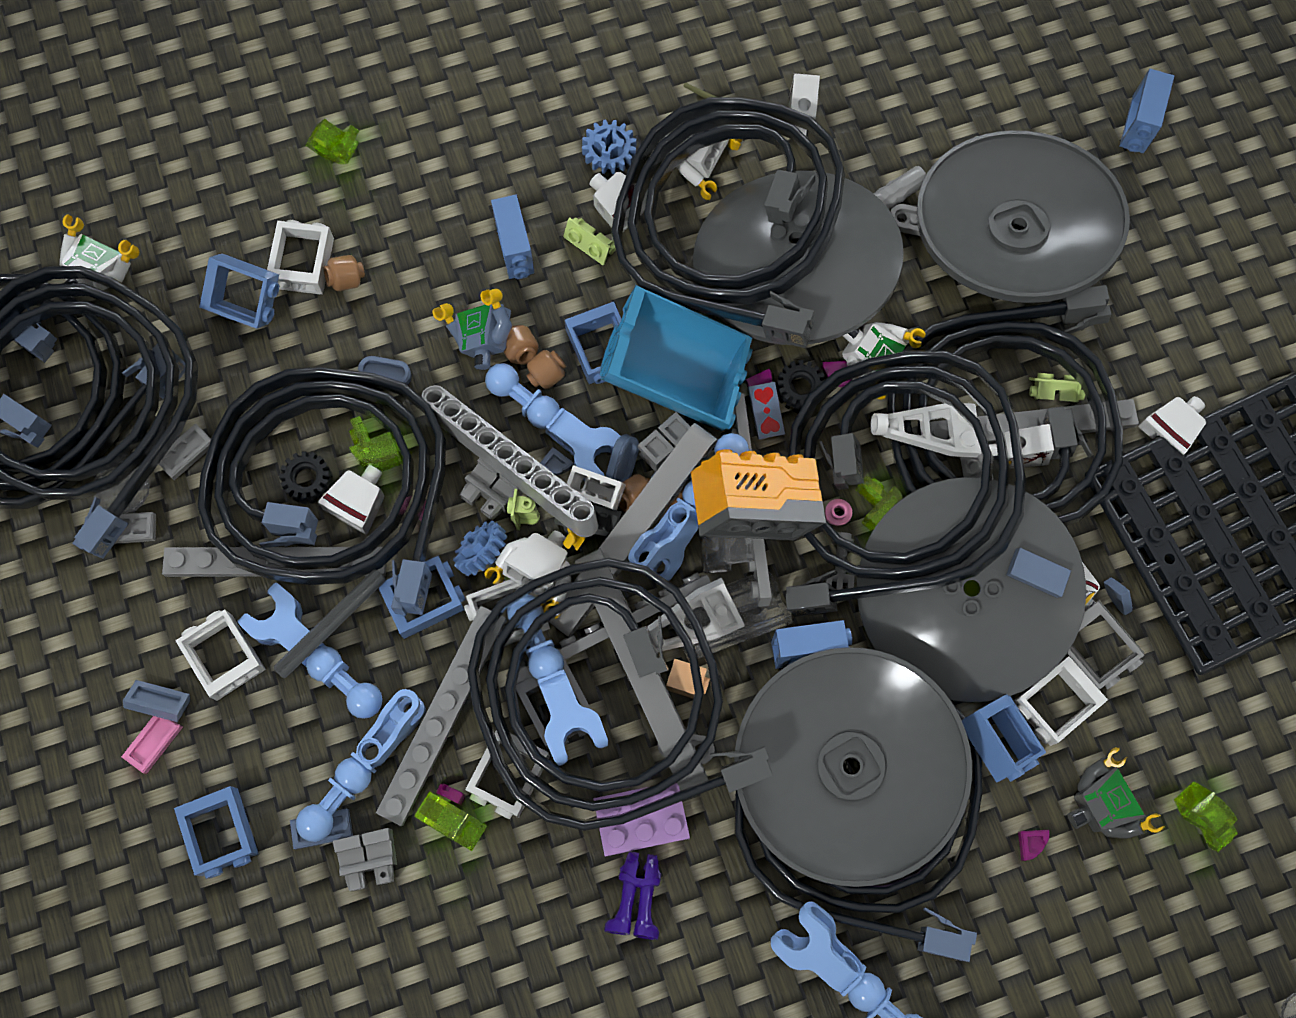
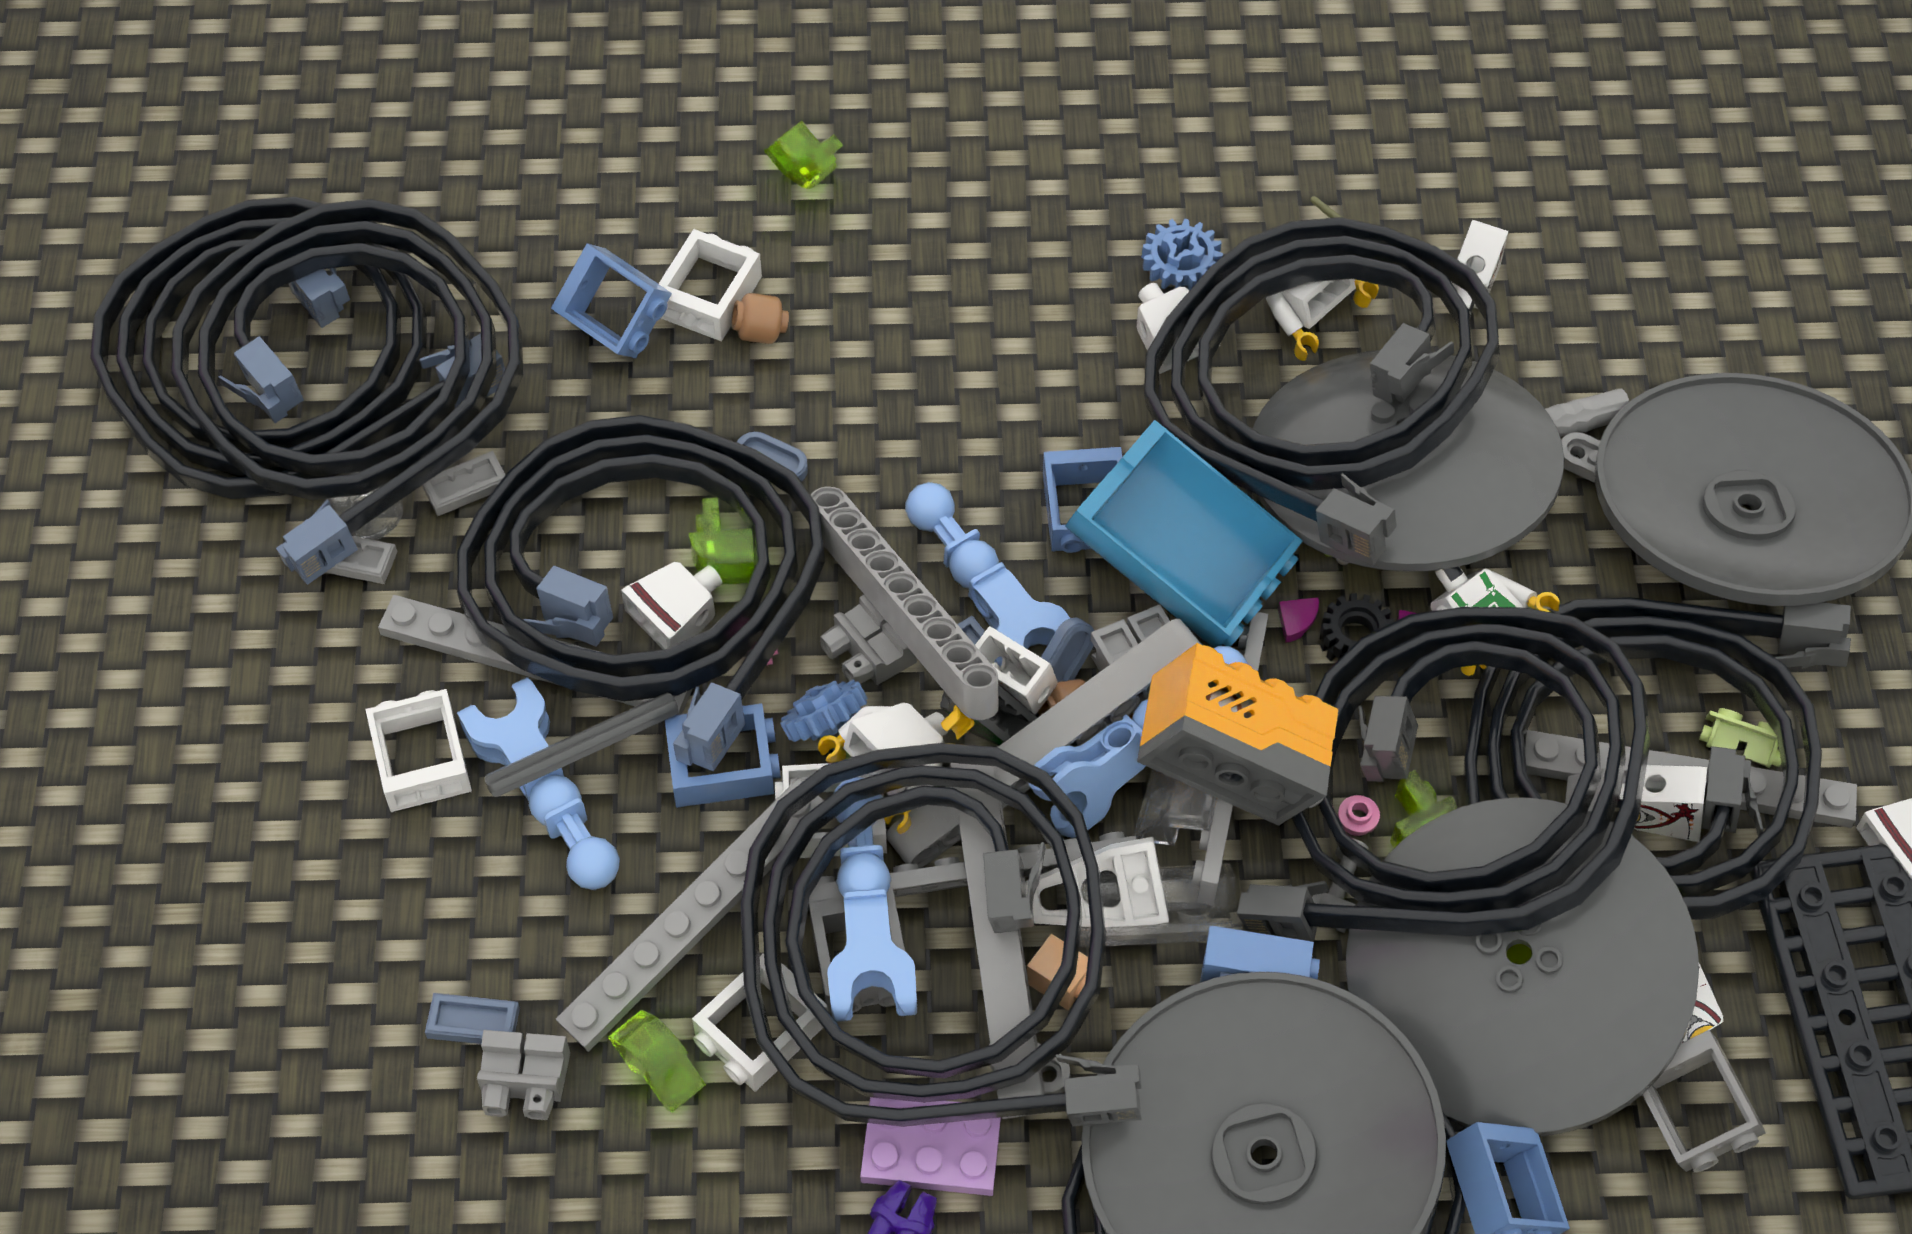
camera: 20 degrees right, 15 degrees down
torso [60,214,140,291] -> none
bright pink tile [121,716,183,774] -> none
sand blue tile [123,680,190,722] -> none
medium blue window [174,786,259,879] -> none
black tyre [279,451,333,504] -> none
light blue piece [296,689,426,842] -> none
torso [432,289,512,370] -> none
magenta tile [436,783,466,805] -> none
medium blue window [491,194,534,279] -> none
medium nougat head [504,325,539,365] -> none
yellowish green hinge [507,489,540,530] -> none
medium nougat head [526,350,567,389] -> none
yellowish green hinge [563,217,616,265] -> none
sand blue tile [748,382,785,439] -> none
white plate [871,403,981,457] -> none
sand blue tile [1006,548,1071,598] -> none
white window [1014,656,1108,746] -> none
sand blue tile [1104,577,1133,615] -> none

